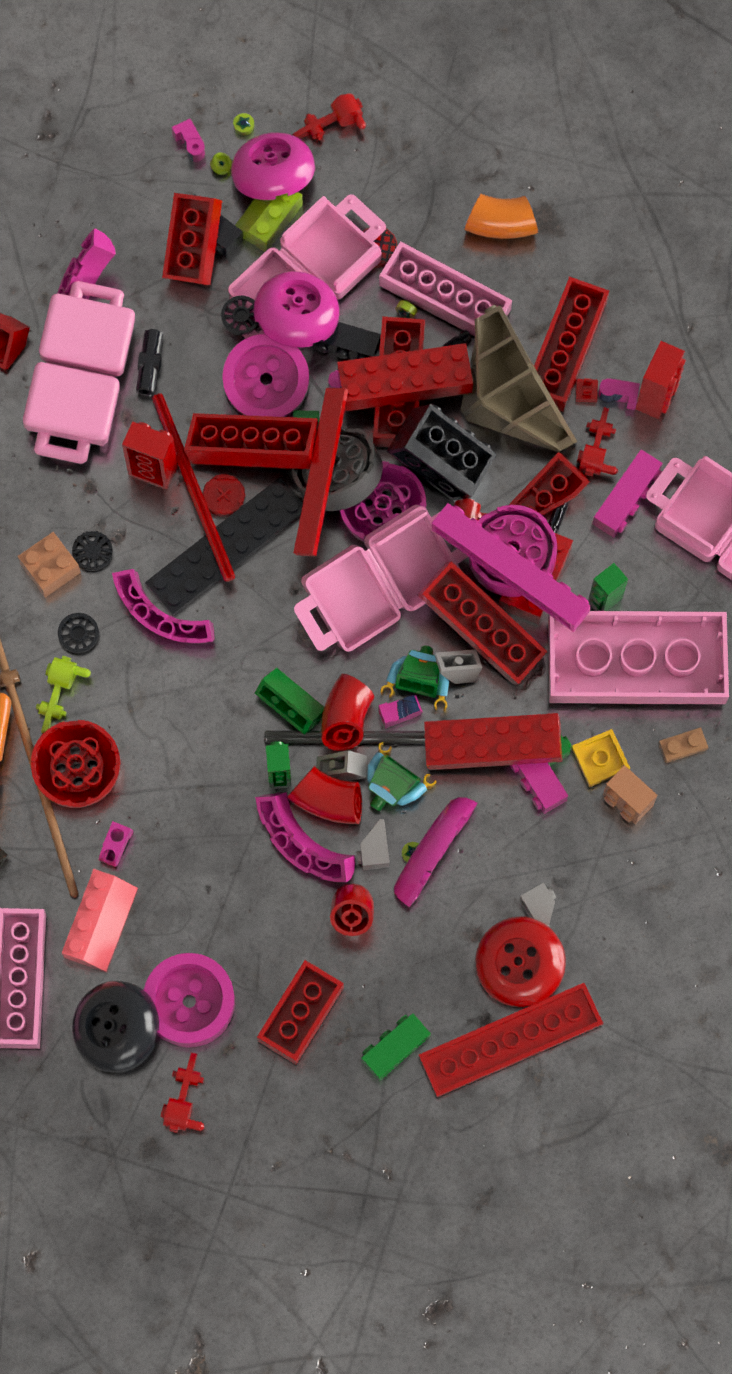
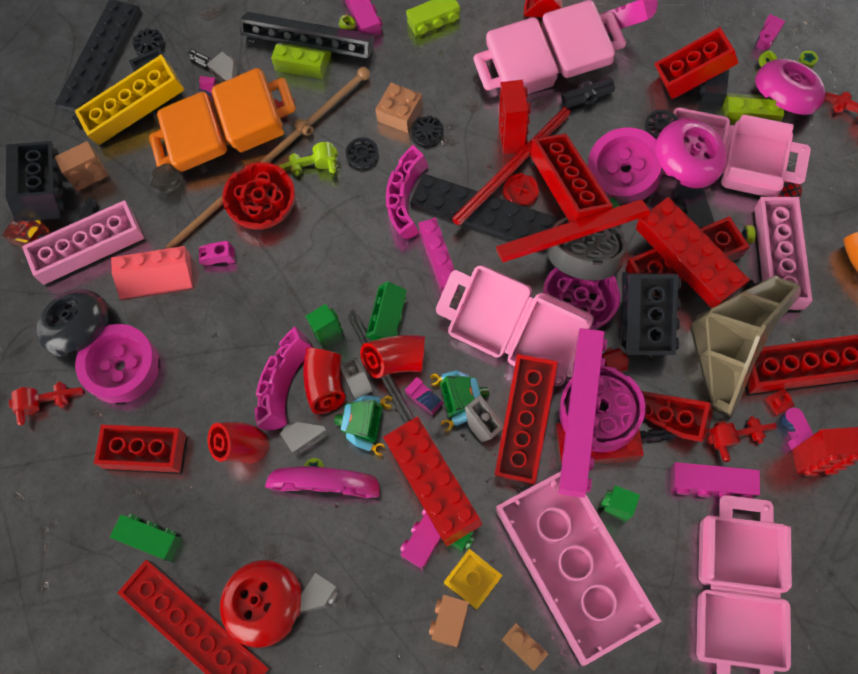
camera: 70 degrees right, 5 degrees down
none -> dark pink brick [418,217,459,295]

